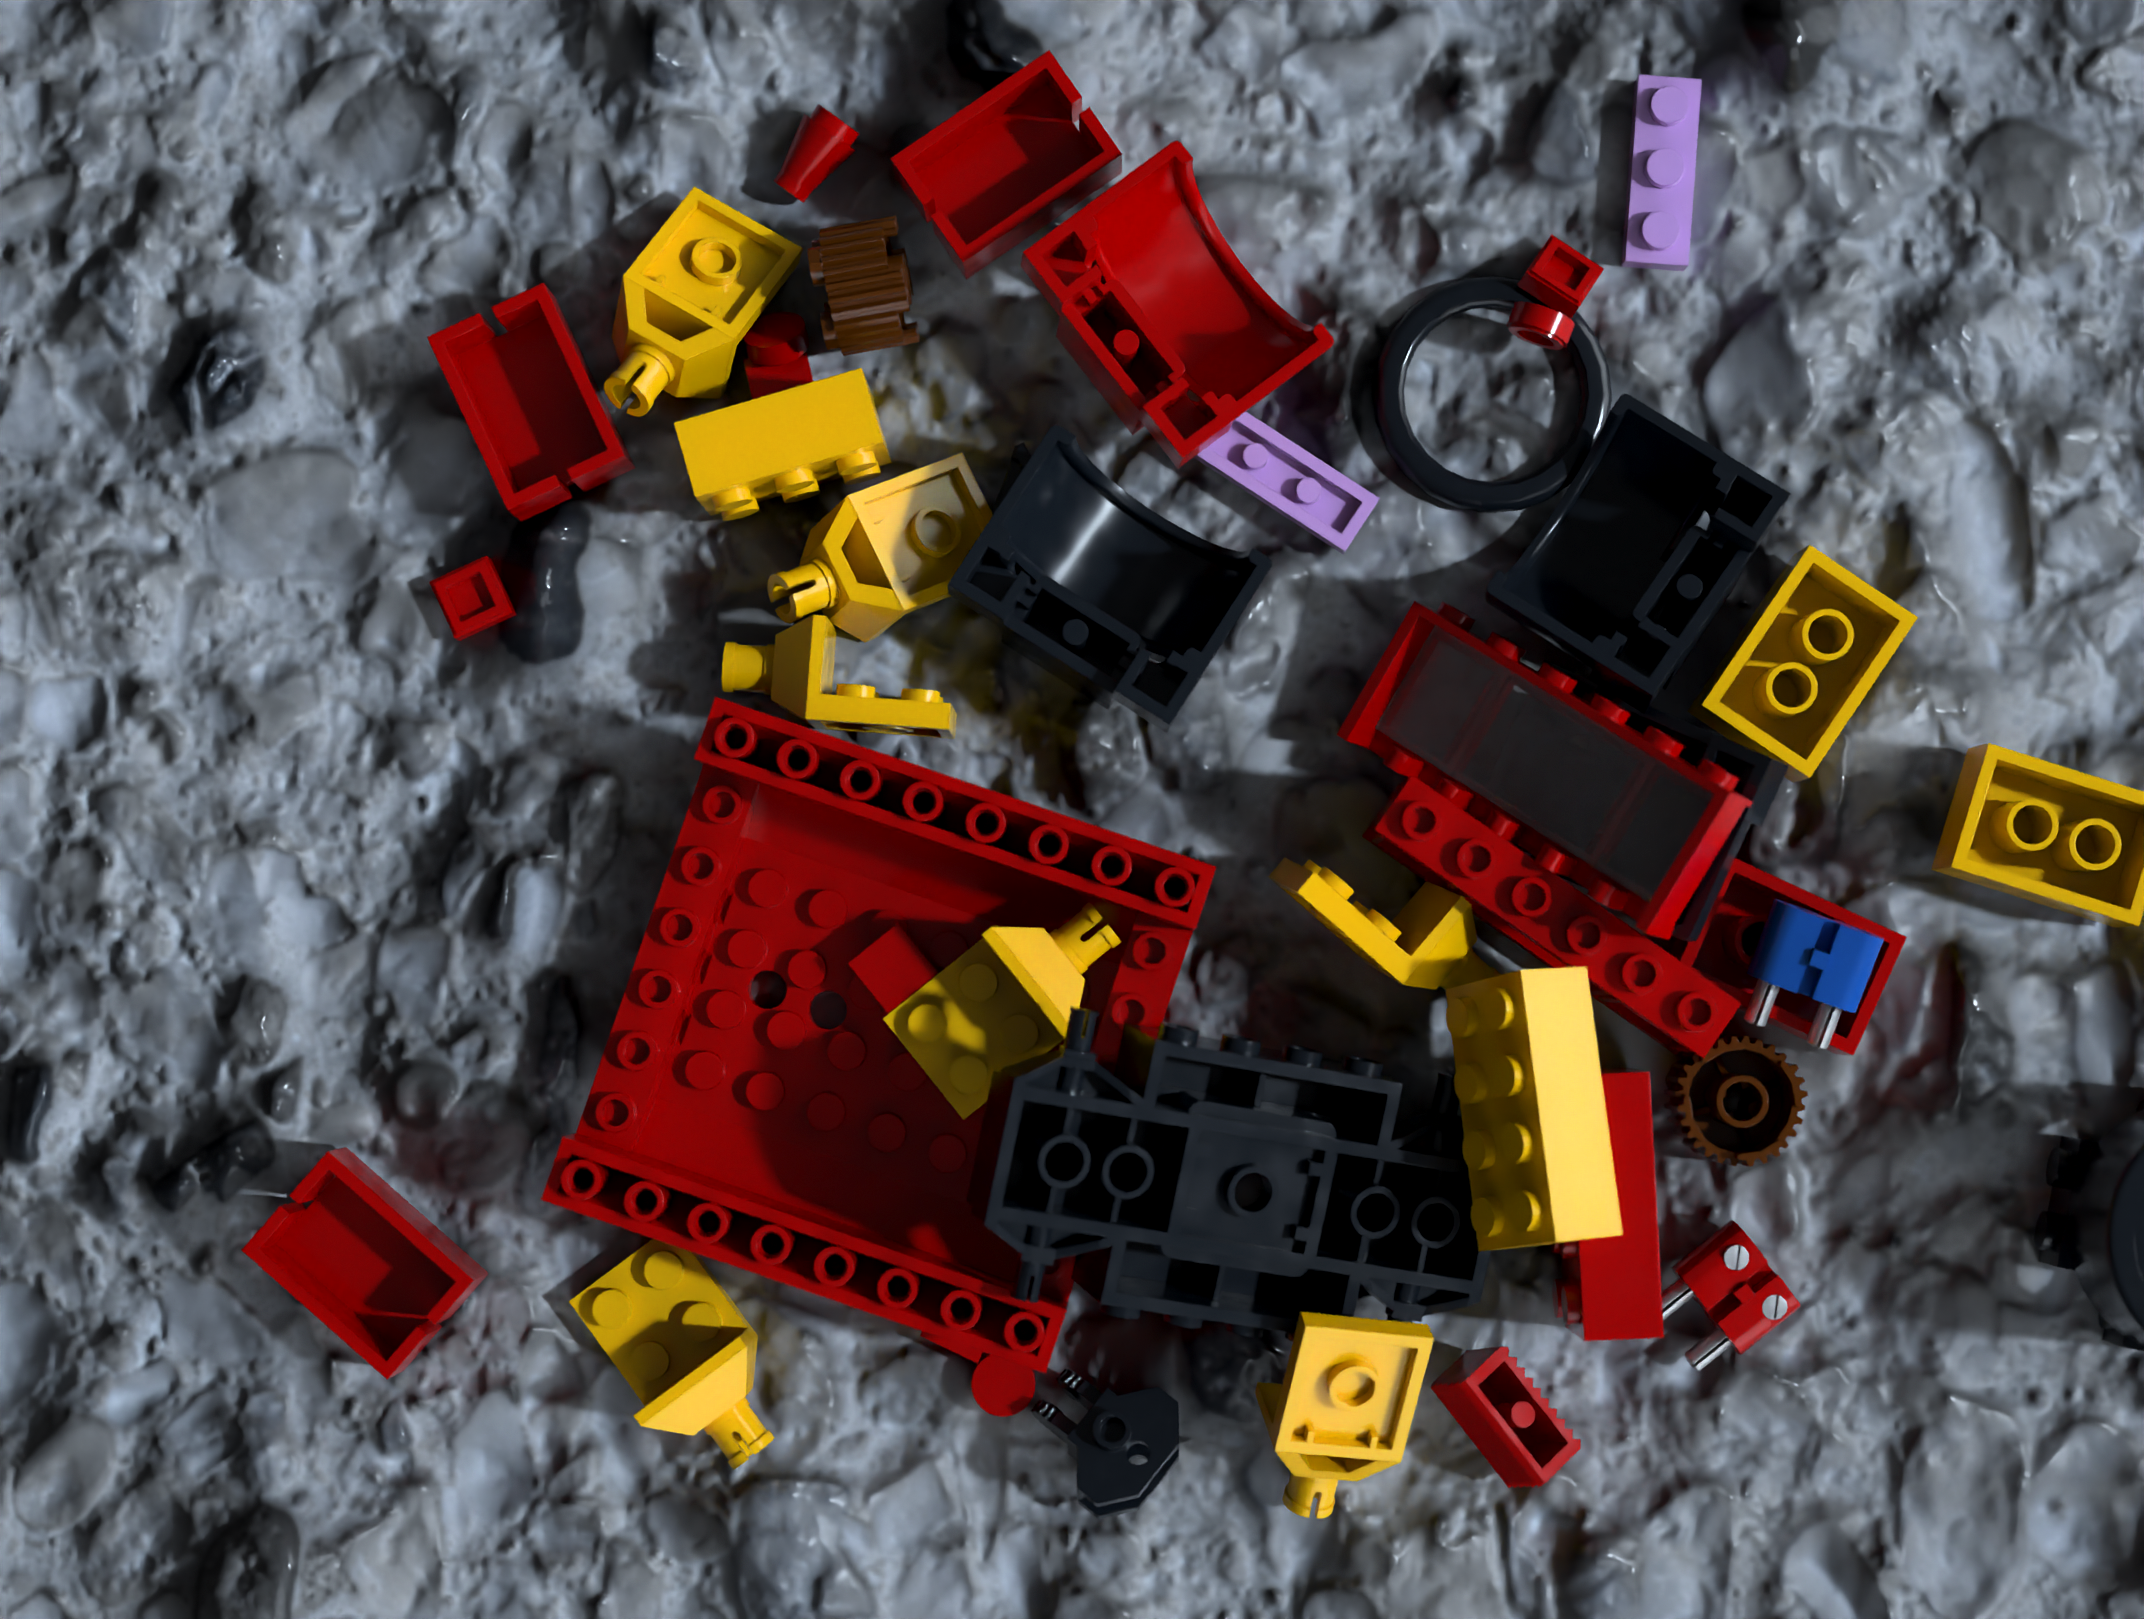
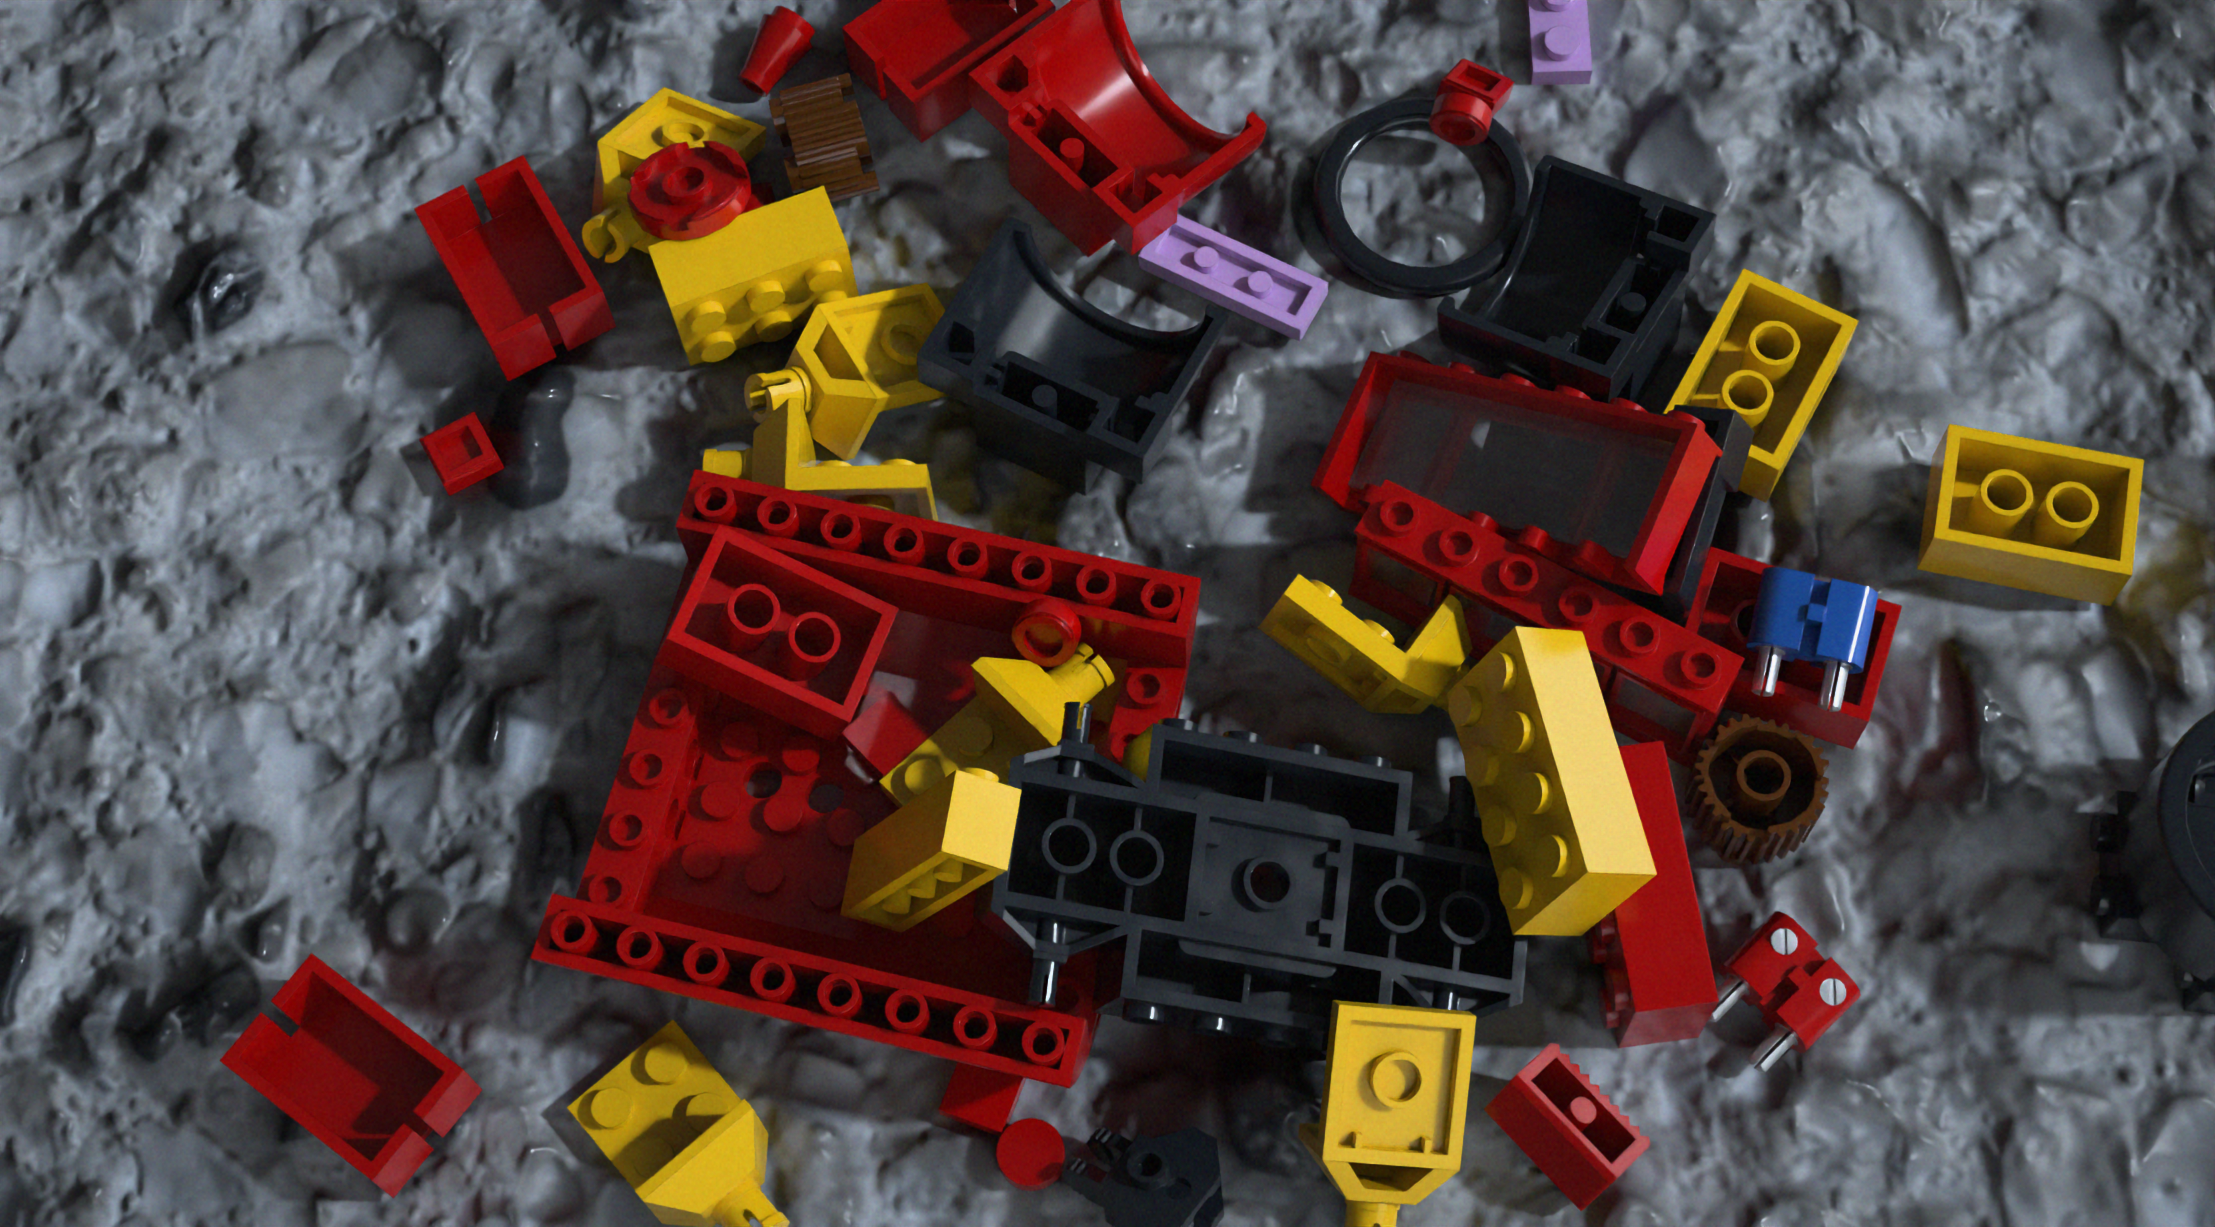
camera: 10 degrees left, 20 degrees down
none -> red tile [627,141,752,241]
none -> red brick [654,524,899,743]
none -> yellow brick [840,767,1022,933]
none -> red tile [1011,599,1082,667]

